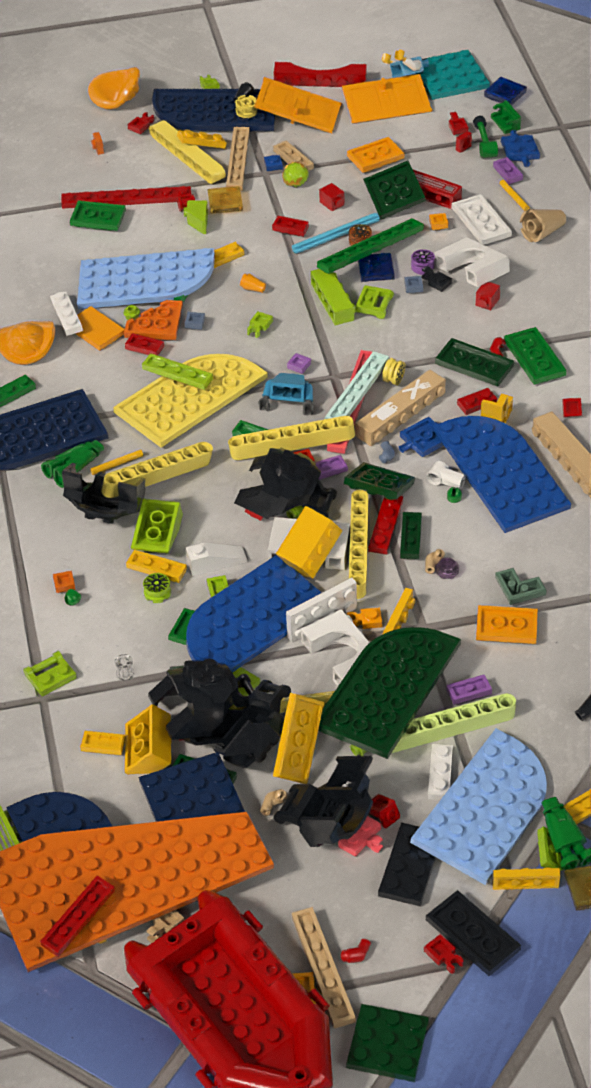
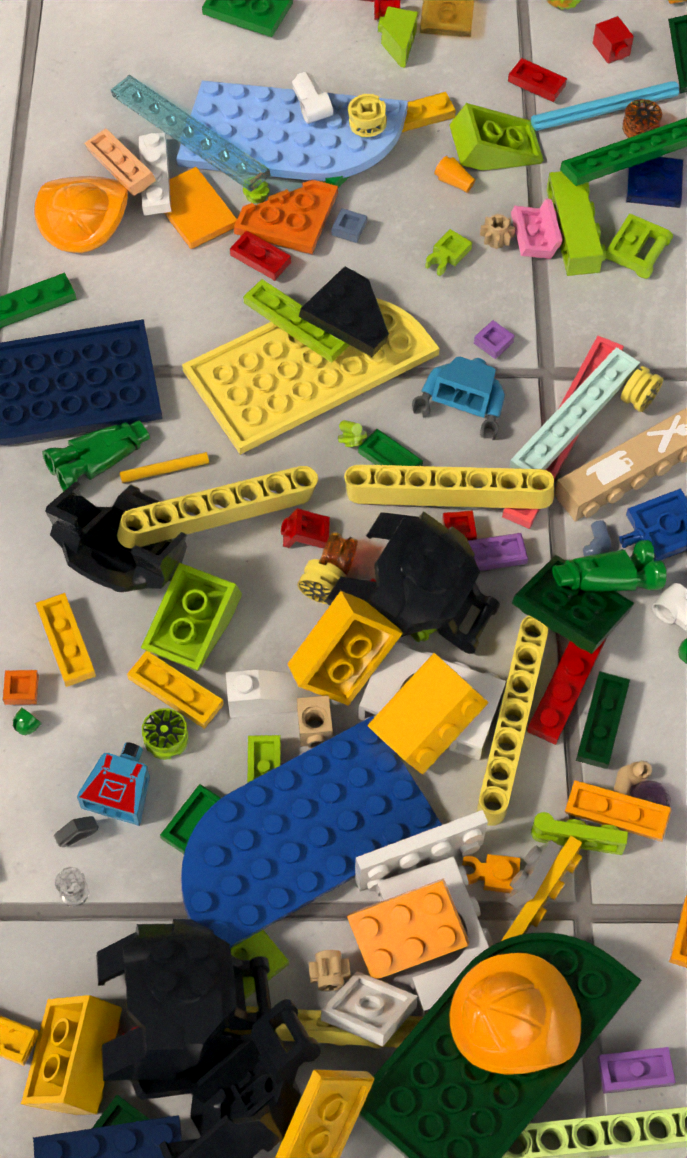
camera: 10 degrees right, 15 degrees up
none -> yellow plate [35,593,96,687]
none -> dark grey tile [54,816,99,848]
none -> torso [77,742,150,826]
none -> light nougat plate [84,128,156,196]
none -> clear light blue tile [111,75,271,192]
none -> red bracket [281,508,330,549]
none -> yellow slope [288,591,403,706]
none -> white piece [292,72,333,124]
none -> light yellow wheel [297,559,346,604]
none -> tan brick [297,695,333,748]
none -> black plate [299,266,389,357]
none -> tan gear [309,950,351,991]
none -> clear orange wheel [320,531,358,576]
none -> white plate [321,971,418,1047]
none -> lime plate [338,420,367,447]
none -> light orange plate [347,878,470,979]
none -> light yellow wheel [348,94,387,137]
none -> lime slope [449,103,544,171]
none -> light orange piece [449,952,581,1075]
none -> tan gear [480,214,515,249]
none -> light grey plate [507,840,561,908]
none -> bright pink bracket [511,199,563,259]
none -> lime plate [531,812,628,855]
none -> green piece [552,540,667,591]
none -> light orange plate [565,780,672,842]

